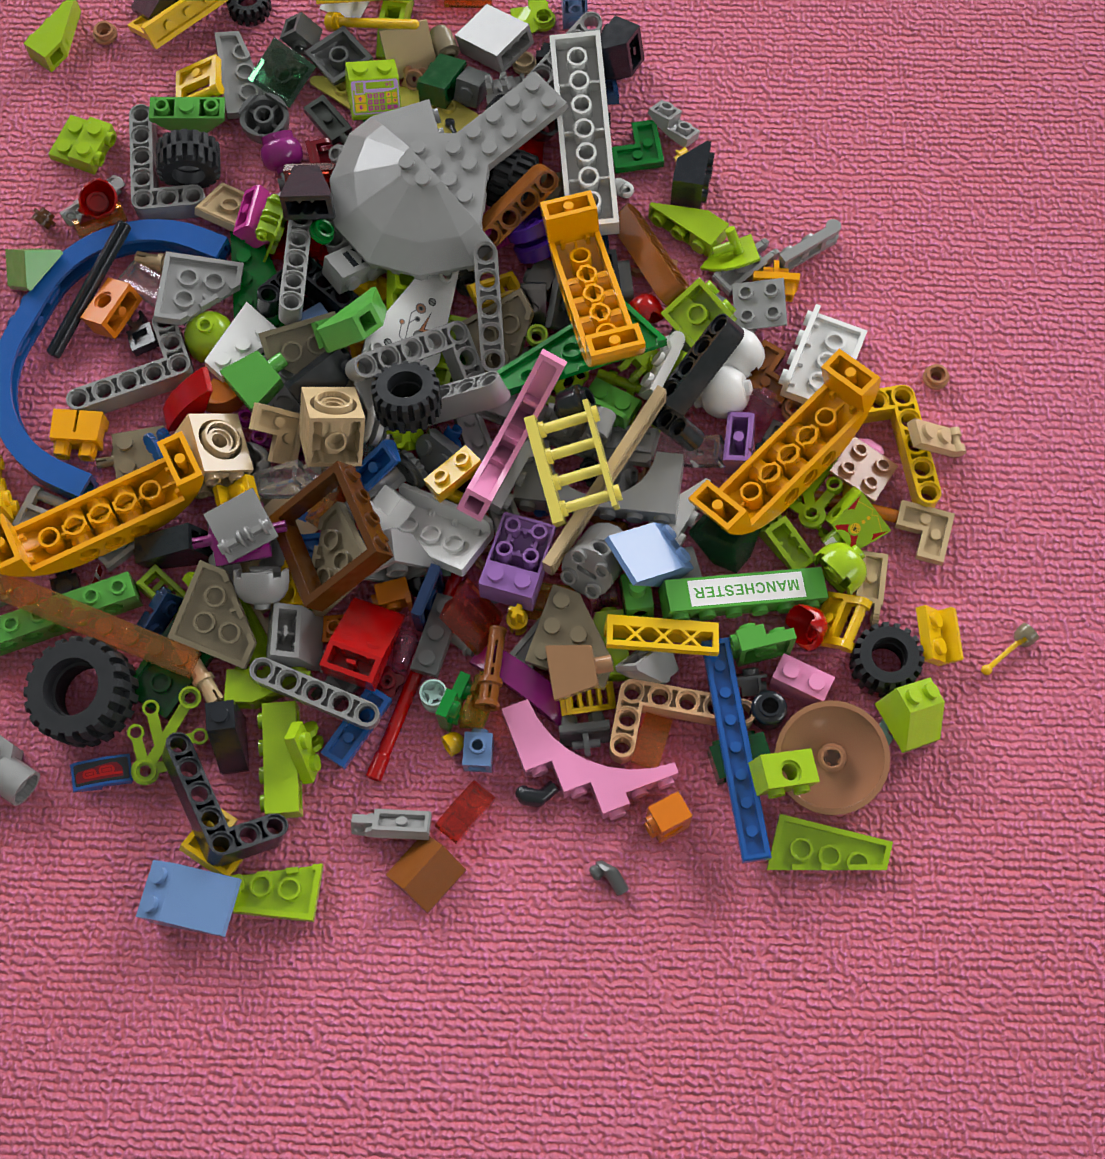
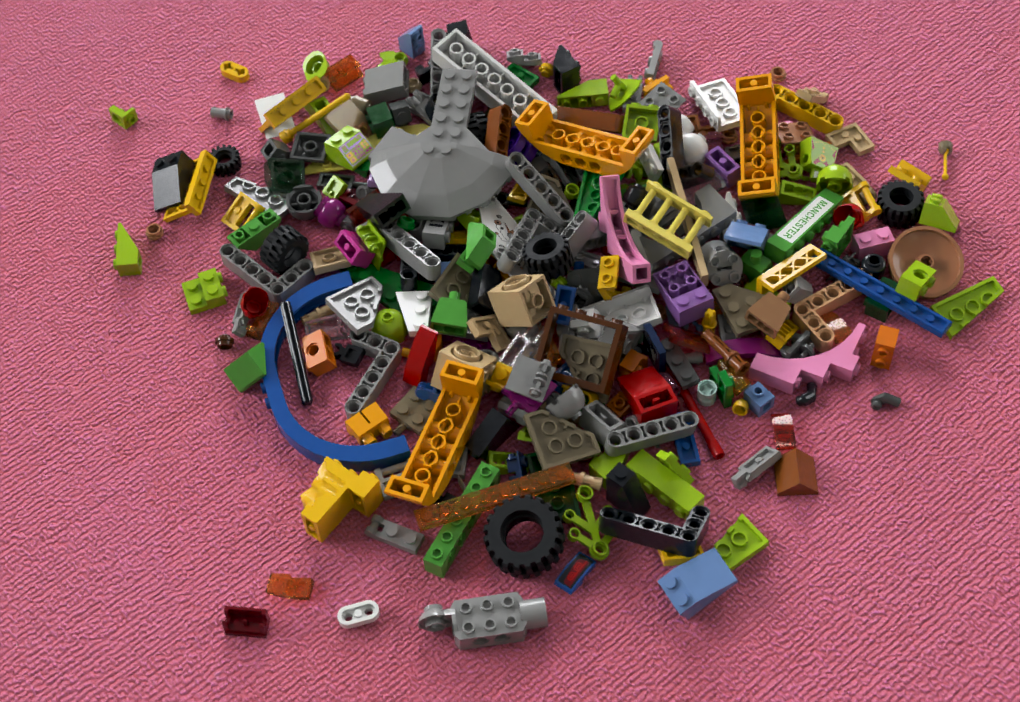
camera: 40 degrees left, 15 degrees down
none -> lime bracket [322,174,348,200]

